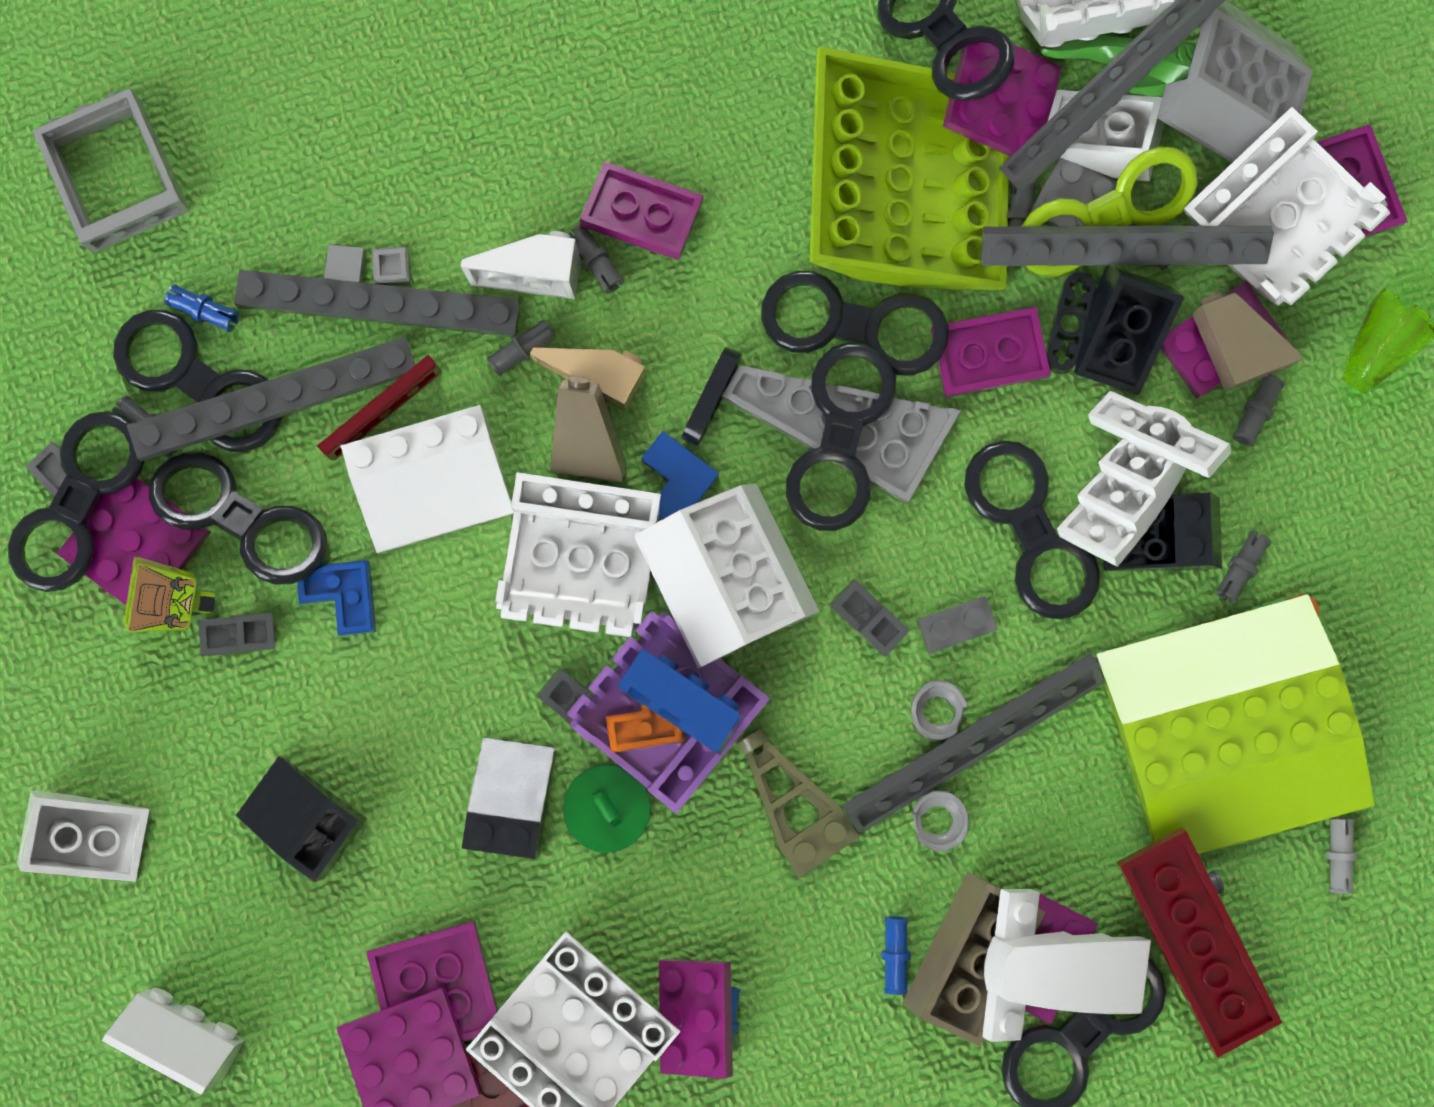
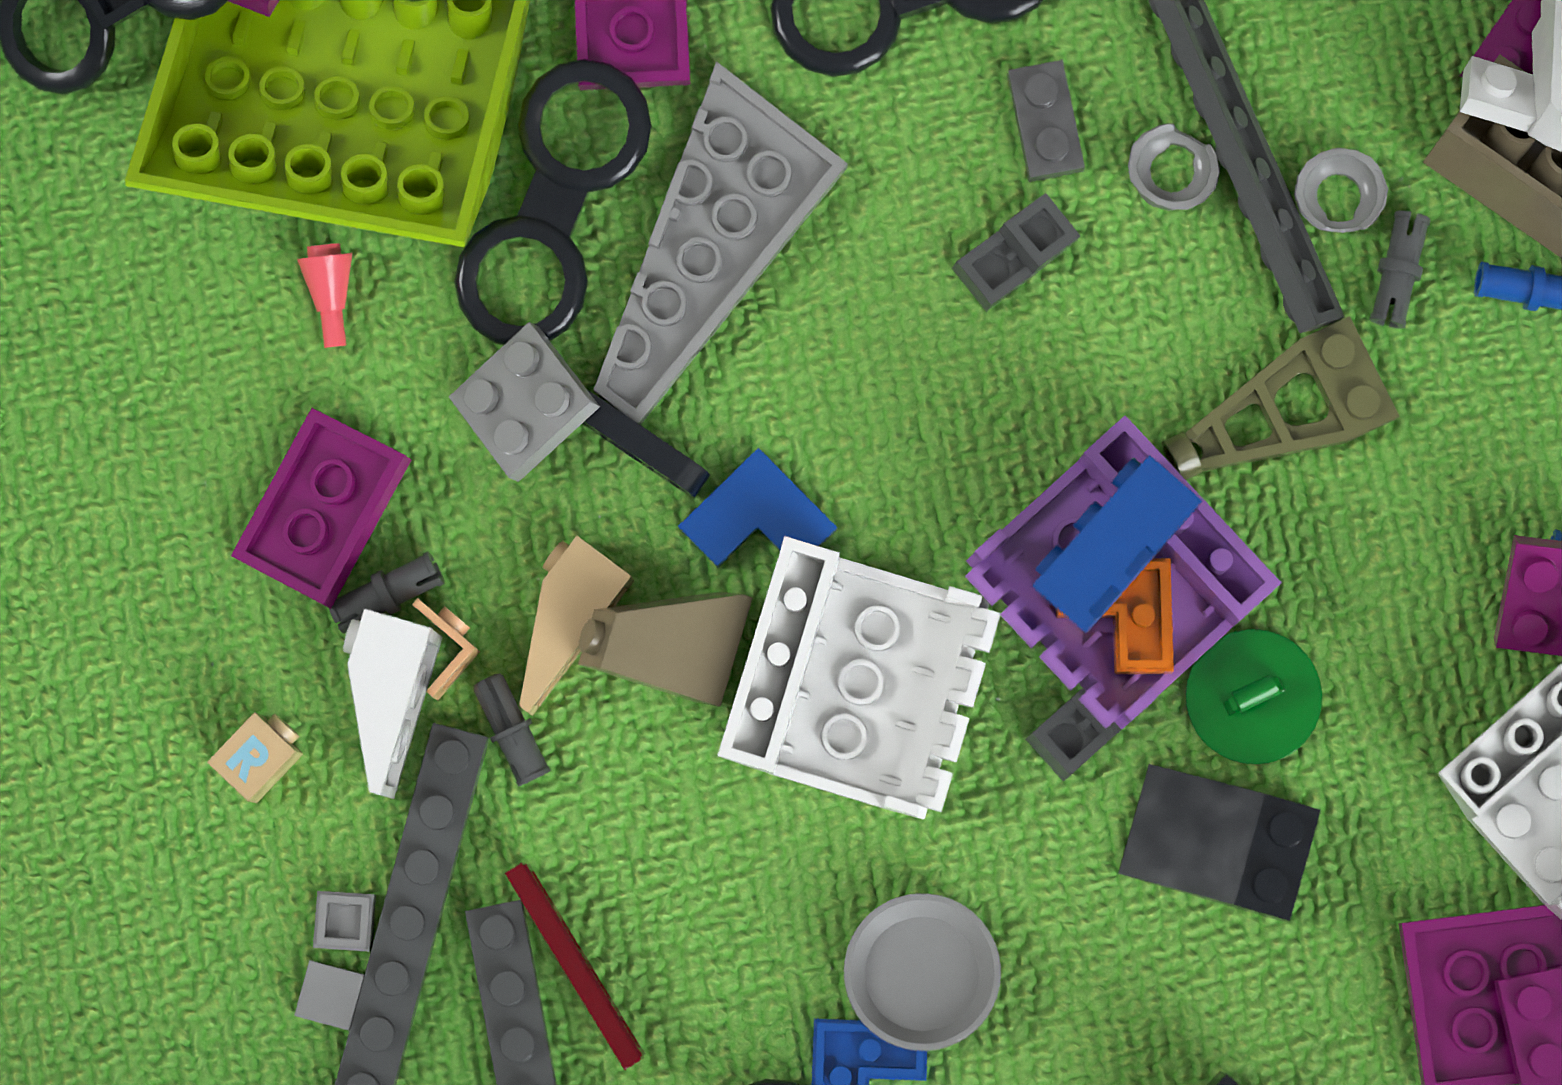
camera: 75 degrees left, 0 degrees up
white slope [341,405,514,554] -> none
white slope [634,484,820,669] -> none
black bar [786,342,896,531] -> none
none -> tan brick [207,712,303,803]
none -> coral cone [297,243,353,348]
none -> light nougat bracket [412,598,480,700]
none -> light grey plate [449,322,600,482]
none -> light grey piece [844,894,1001,1051]
none -> dark grey pin [1369,211,1431,329]

